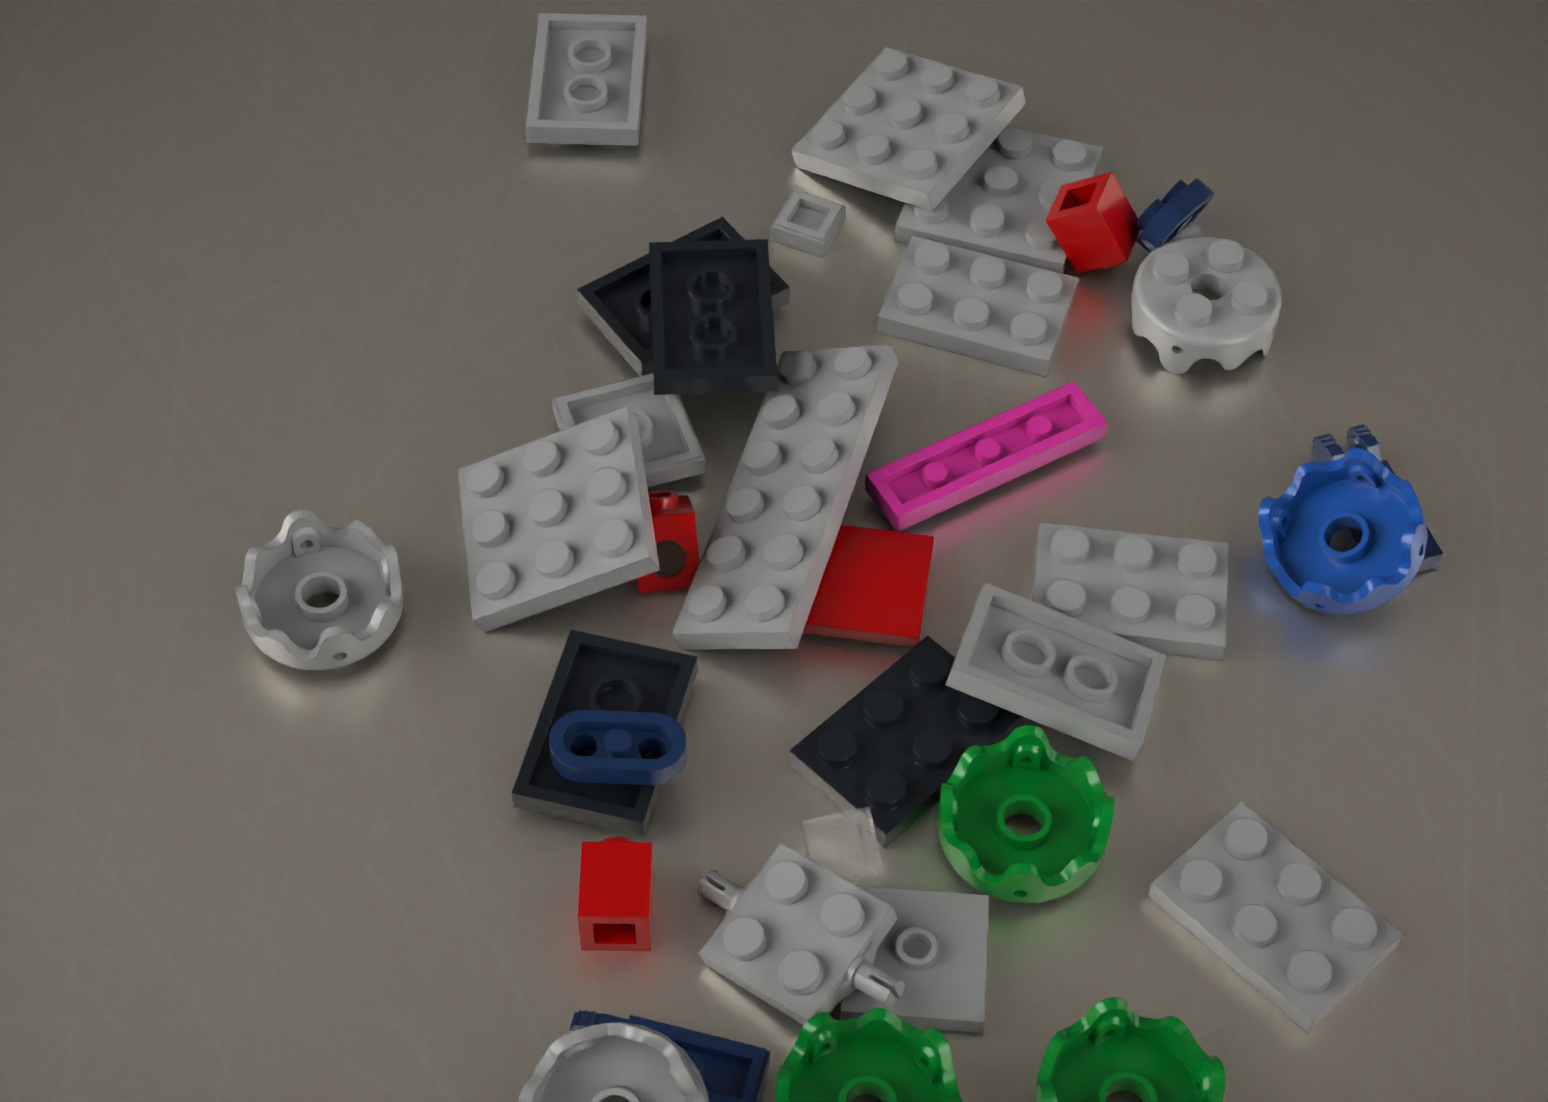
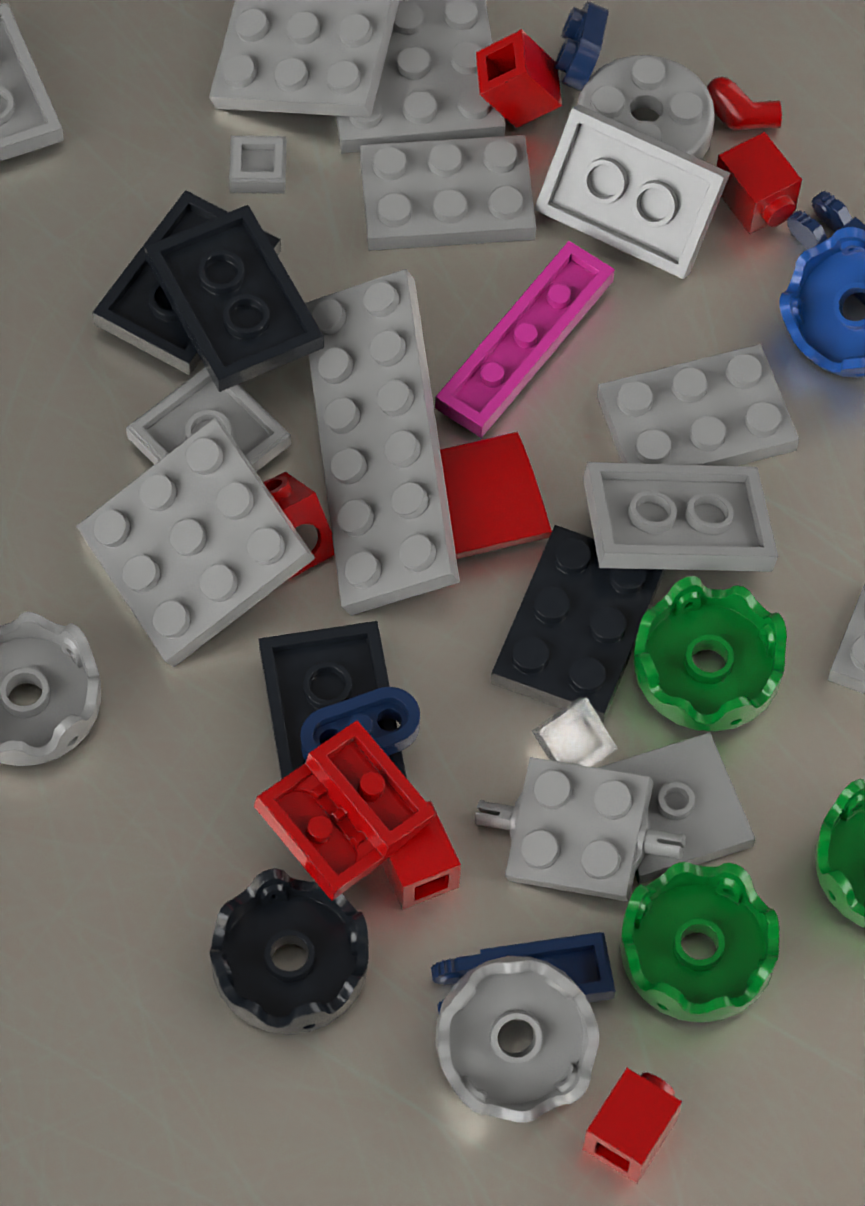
camera: 25 degrees left, 10 degrees up
none -> black plate [210,868,369,1035]
none -> red slope [254,720,436,901]
none -> plate [534,104,730,279]
none -> red arm [707,77,782,130]
none -> red brick [716,131,802,235]

